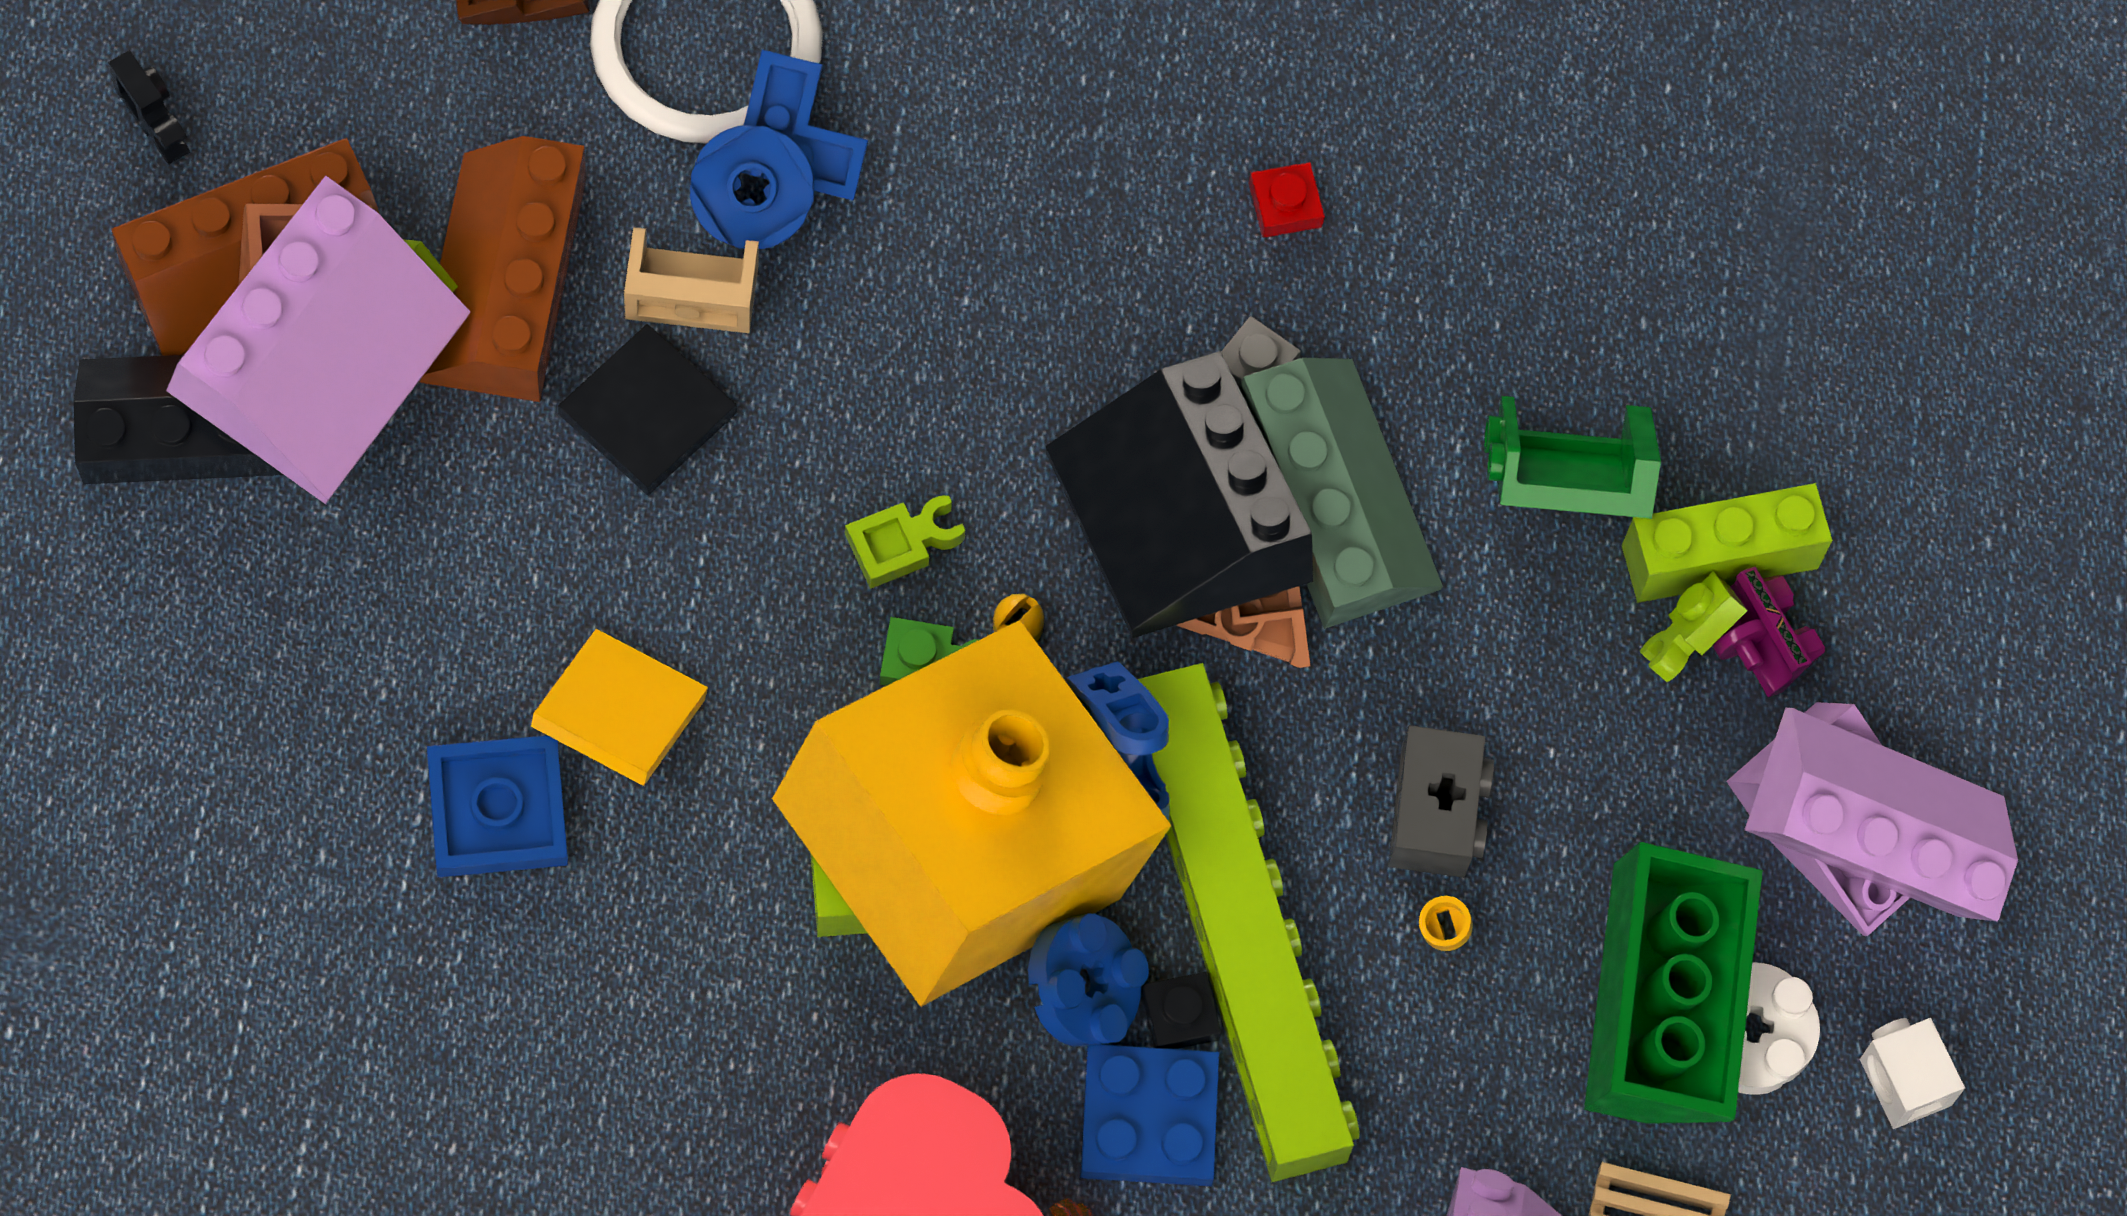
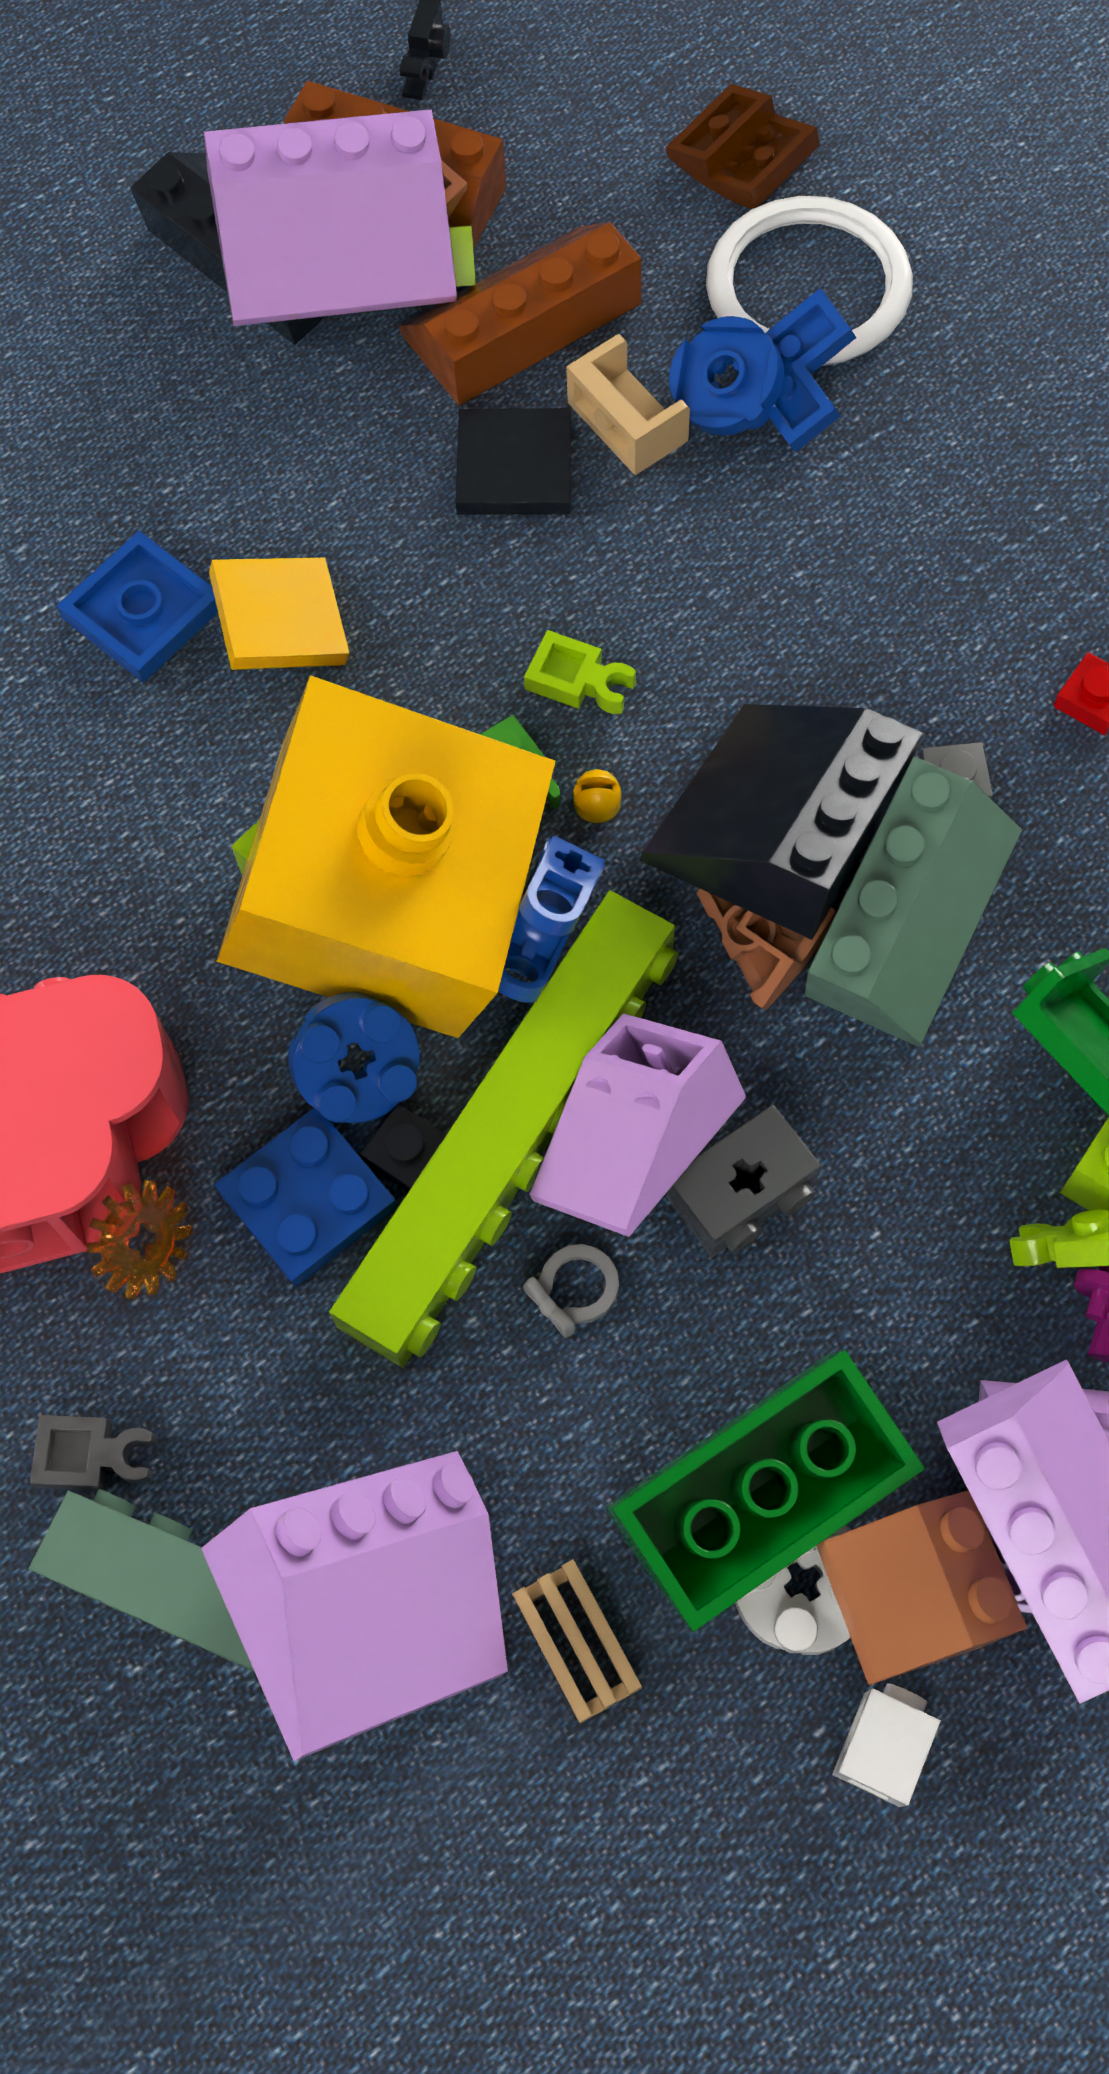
camera: 60 degrees right, 0 degrees up
yellow hinge [1419,896,1473,951] -> none
none -> light grey piece [523,1244,619,1338]
none -> lavender slope [530,1014,746,1237]
none -> nougat slope [816,1490,1027,1685]

